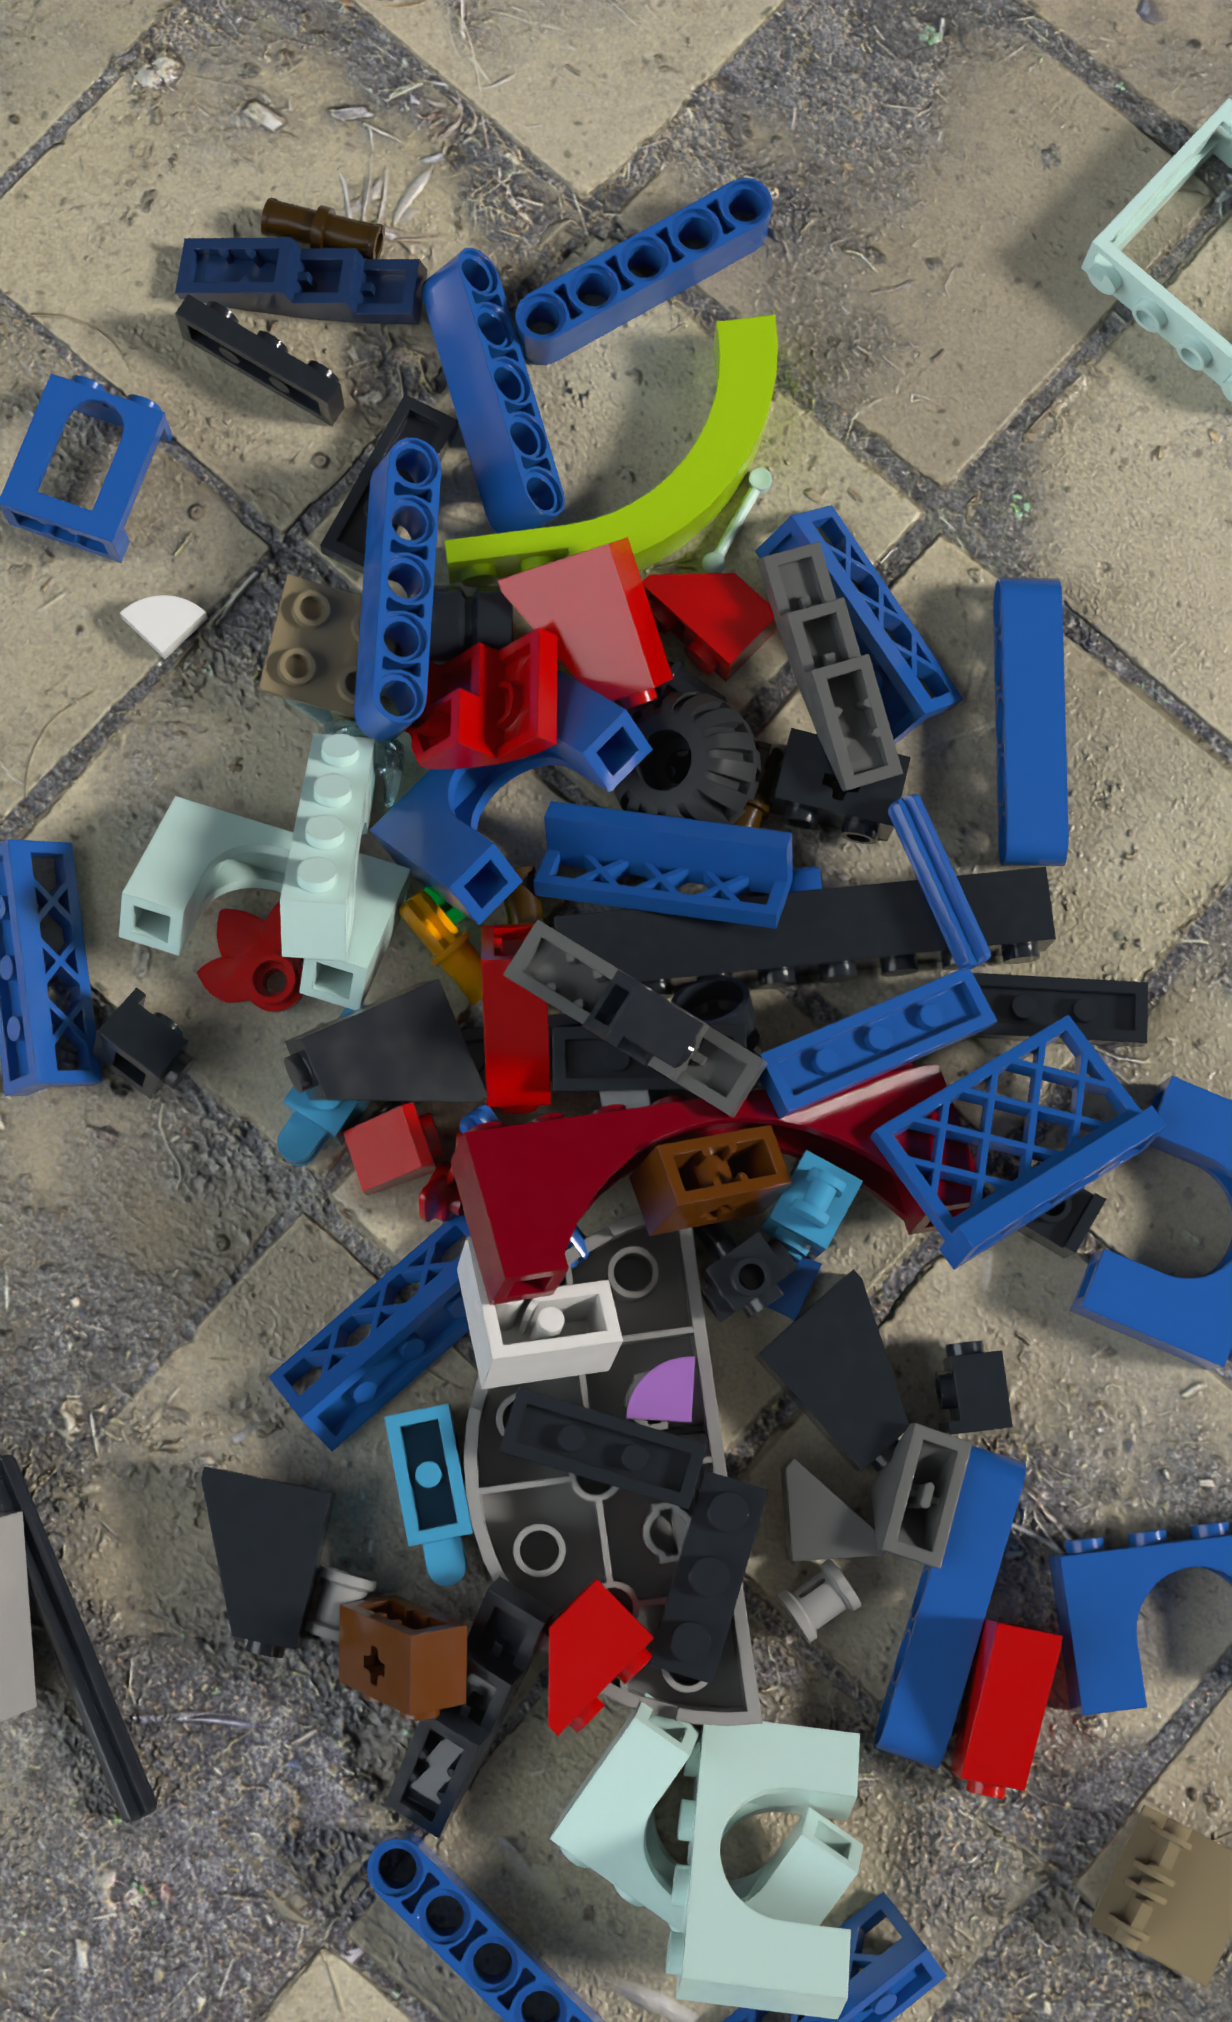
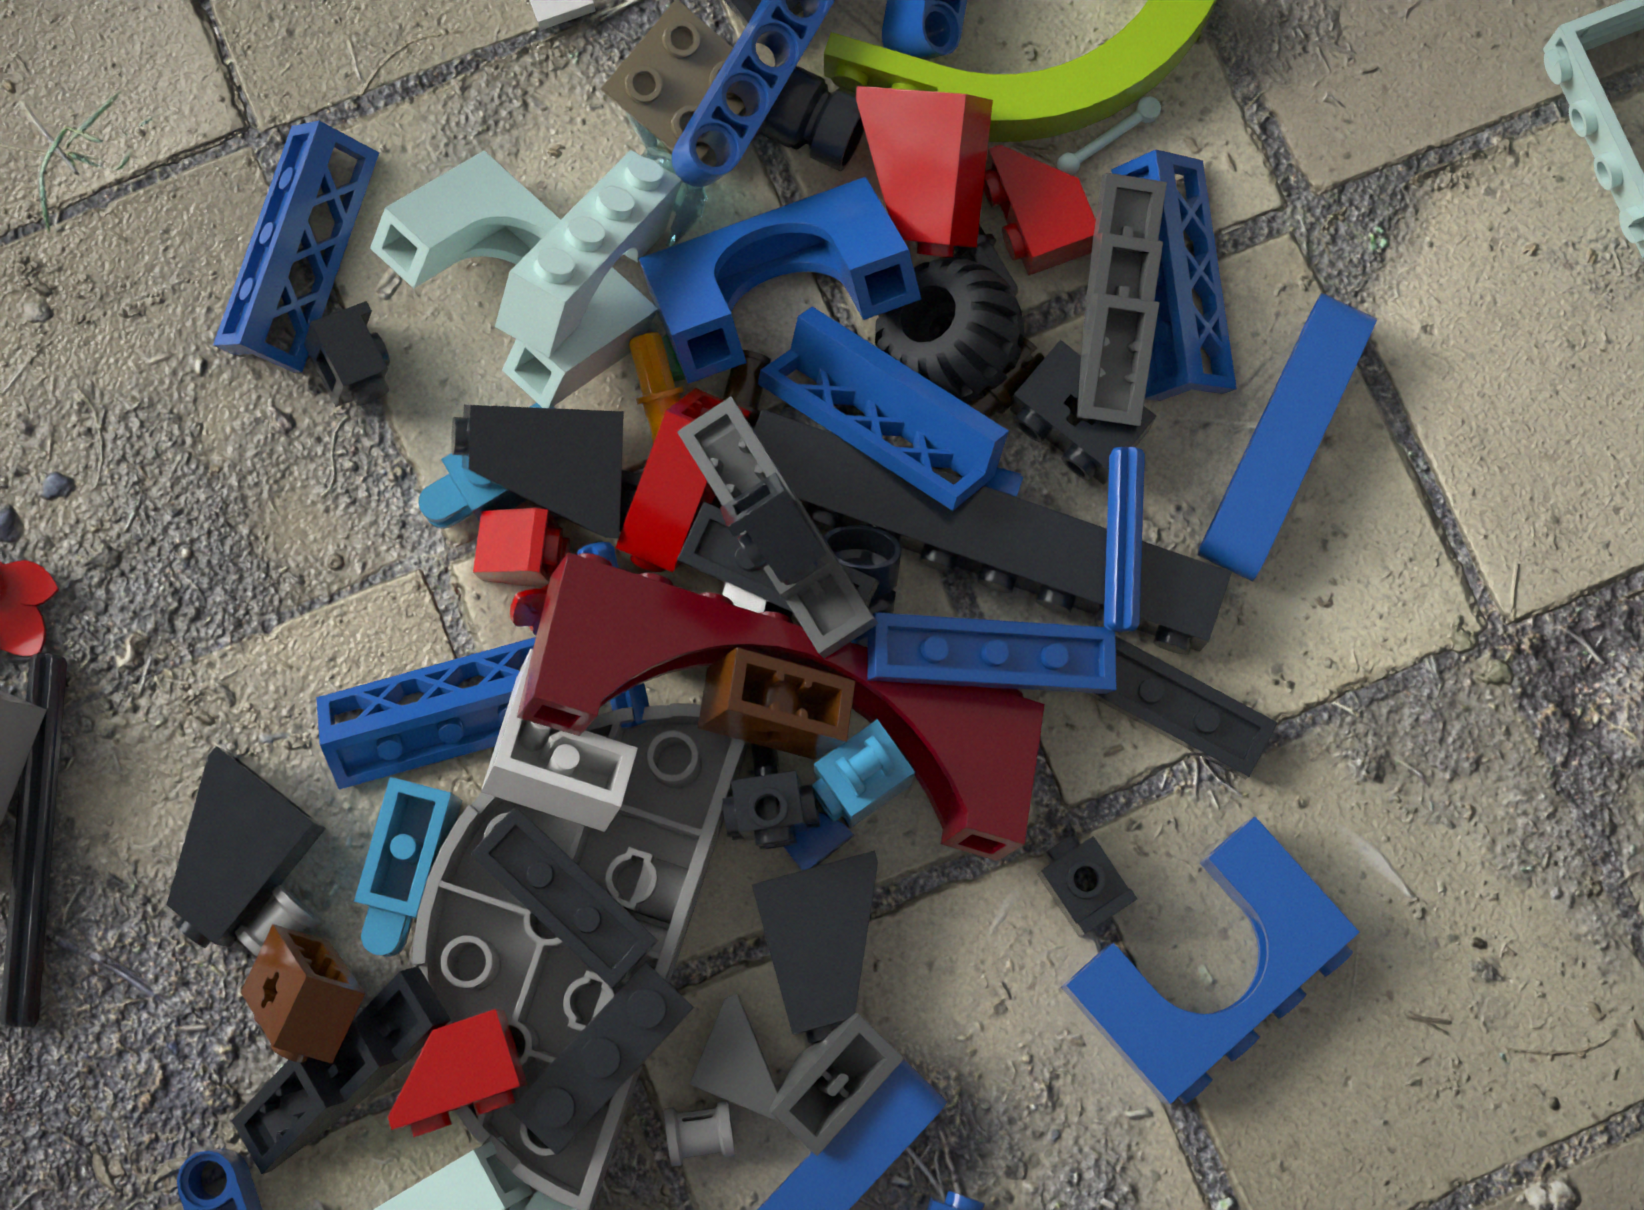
camera: 35 degrees right, 0 degrees up
red plate [197,901,304,1013] -> none
red slope [405,627,558,769] -> none
medium lavender tile [625,1356,695,1423] -> none
blue fence [870,1015,1167,1270] -> none
black brick [935,1340,1013,1435] -> none

